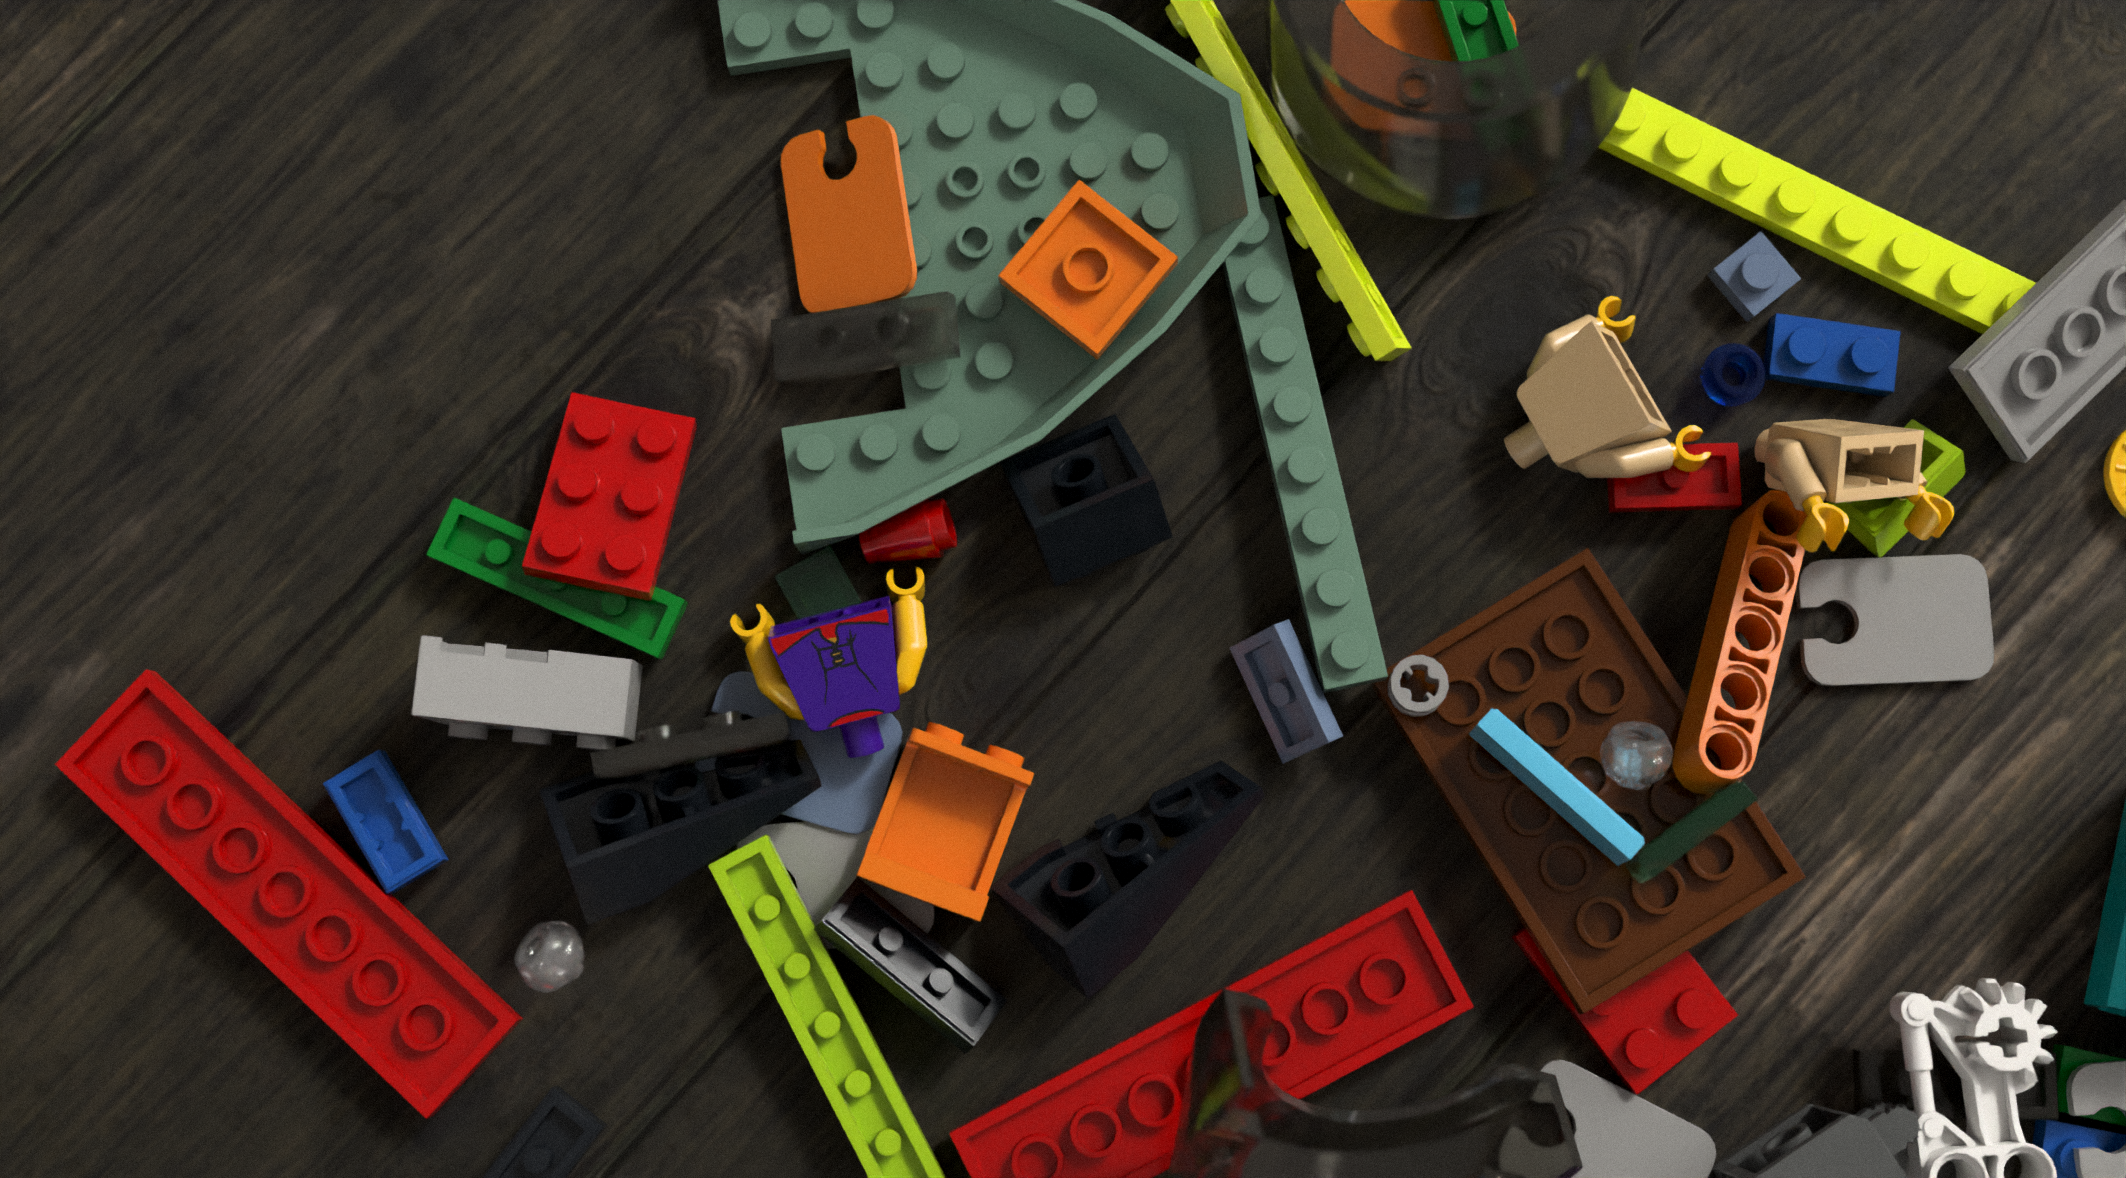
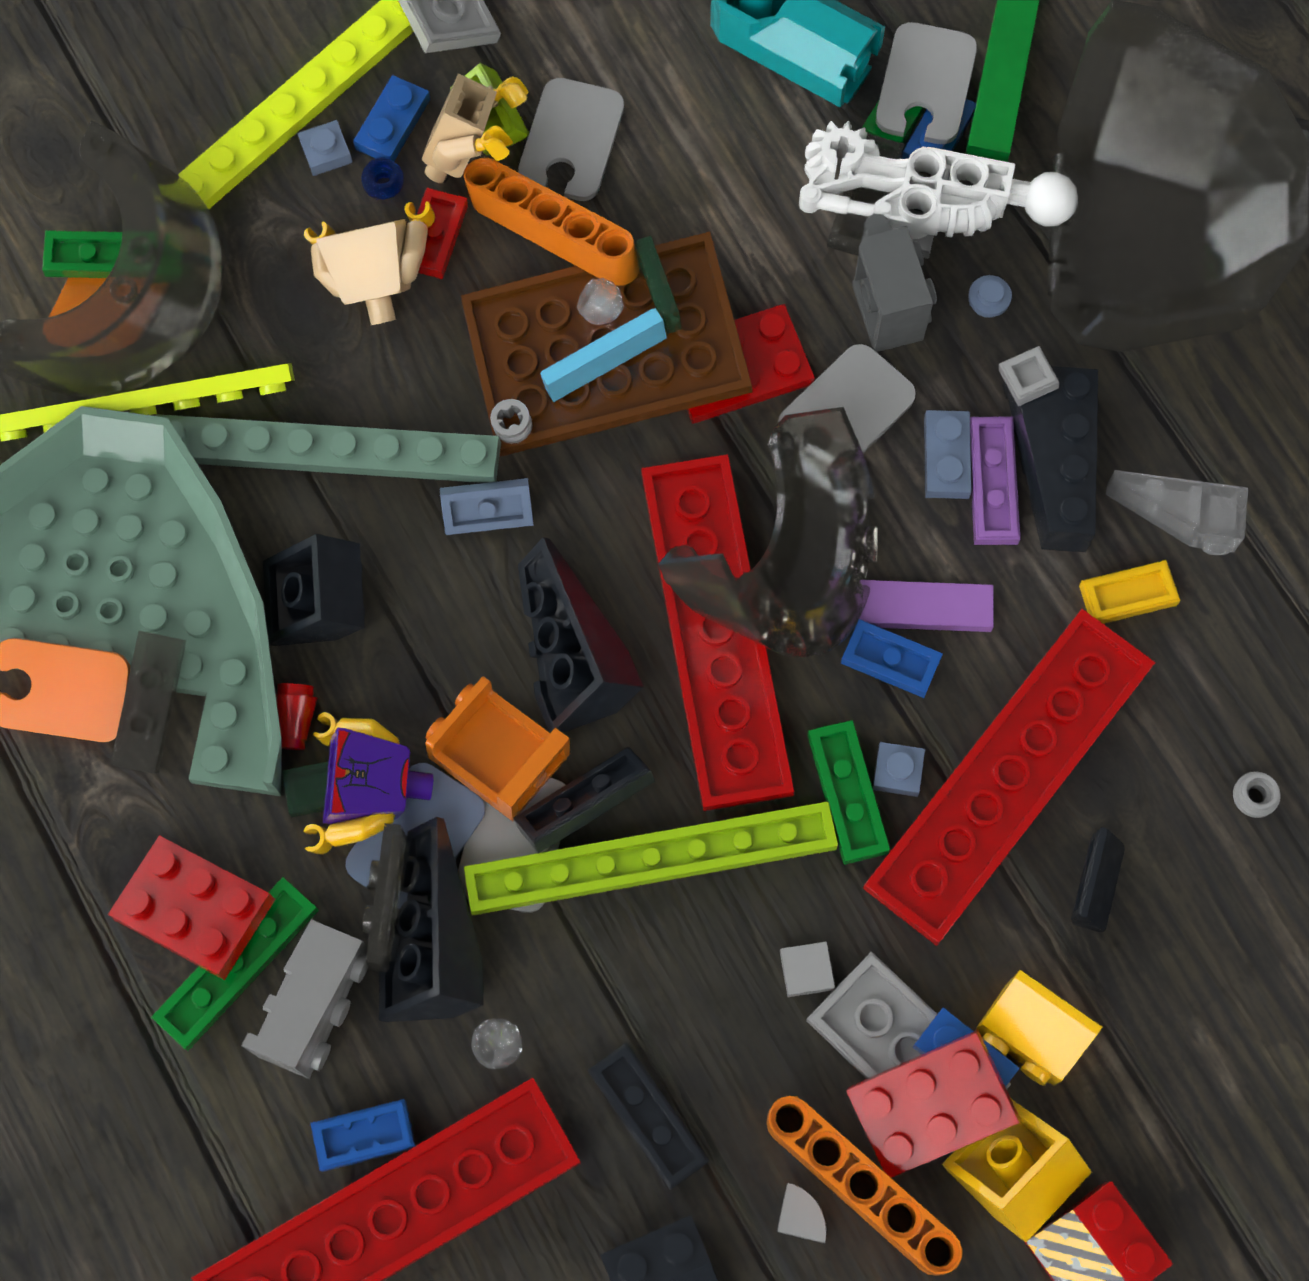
camera: 70 degrees left, 10 degrees down
orange plate [998,180,1178,360] -> none

